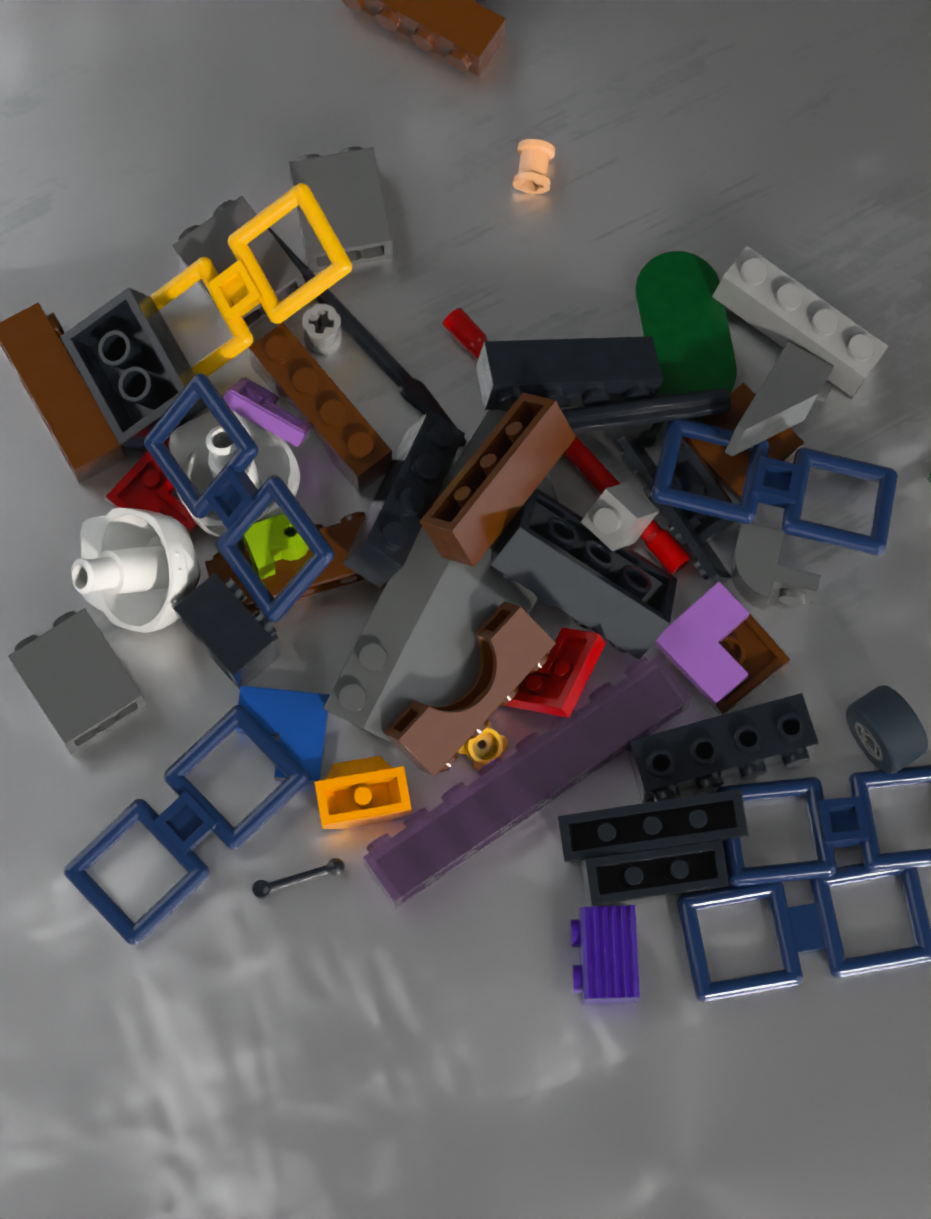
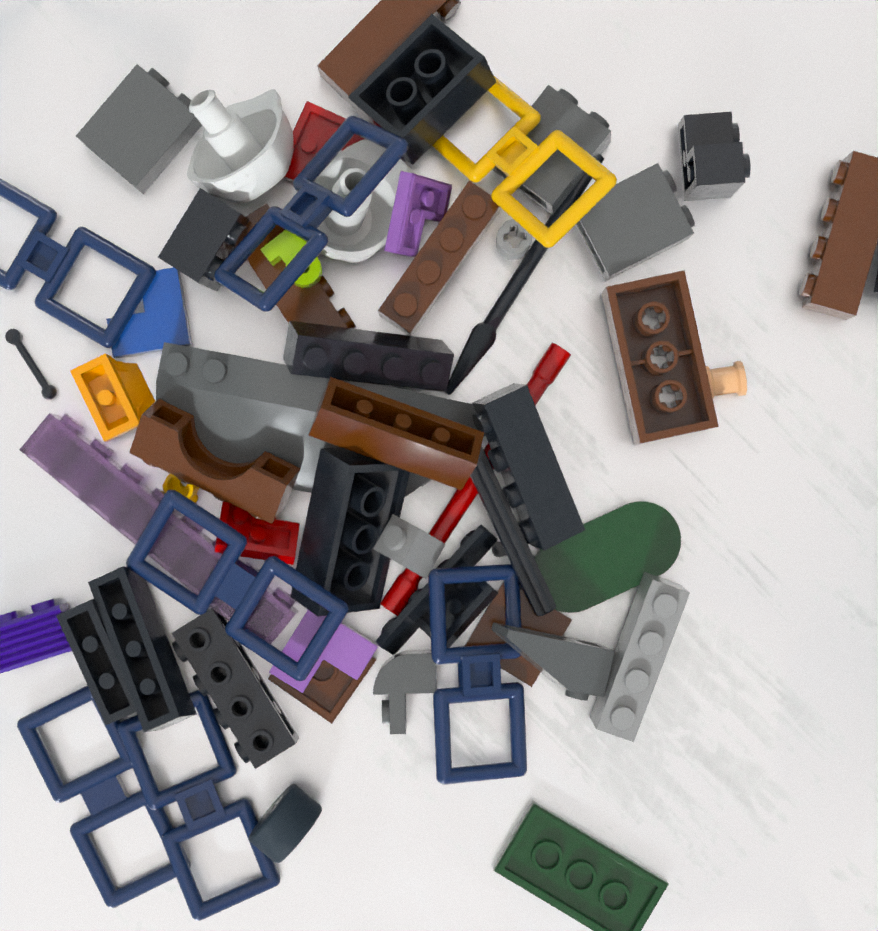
camera: 75 degrees right, 15 degrees up
none -> dark blue bar [126,489,348,681]
none -> reddish brown brick [601,270,719,445]
none -> black brick [678,111,751,201]

